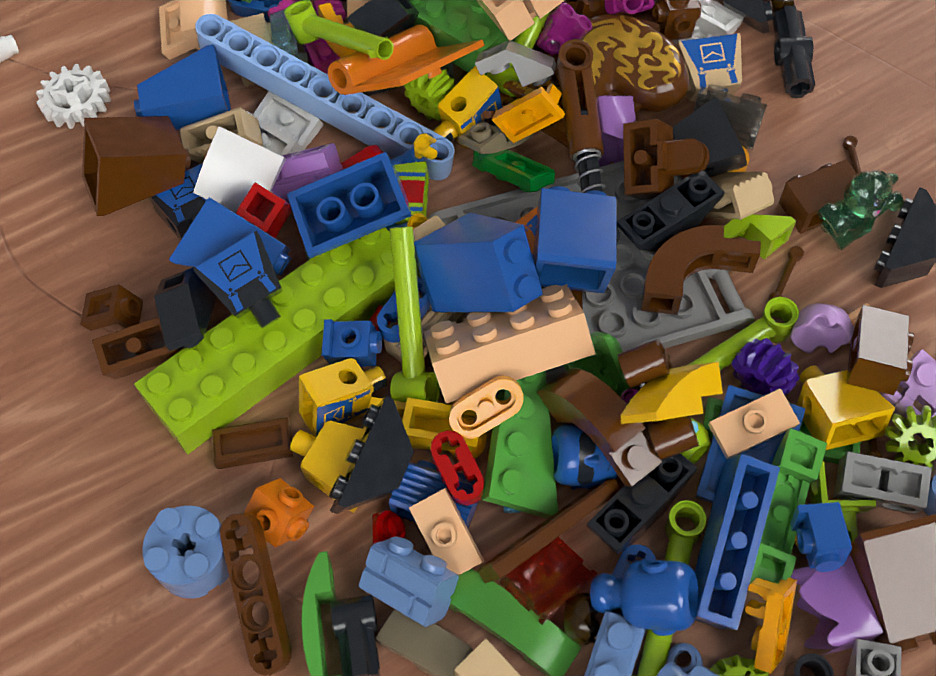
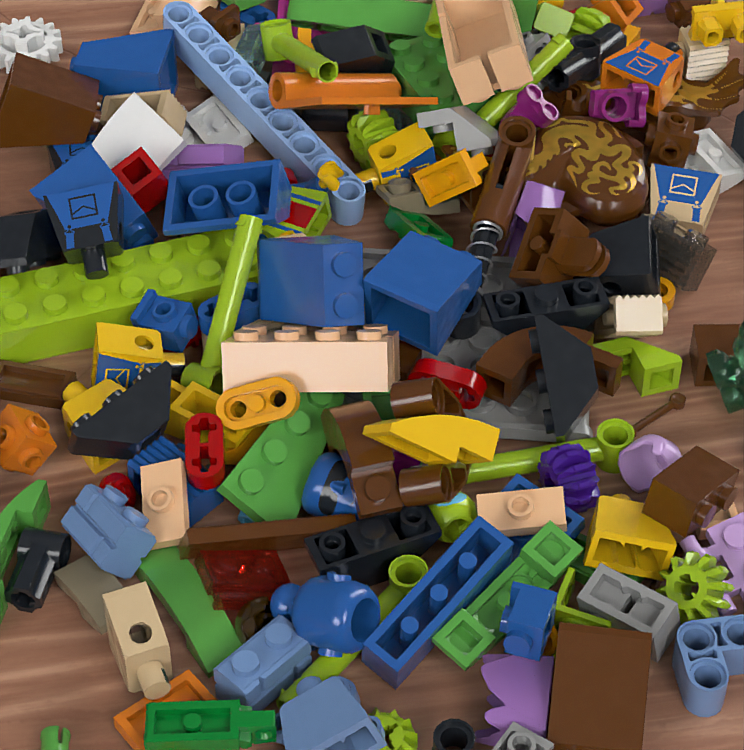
camera: 20 degrees right, 15 degrees down
light orange plate [745,577,797,674] -> none
none -> reddish brown bracket [199,3,241,42]
none -> red beam [407,358,487,410]
none -> black slope [528,315,599,443]

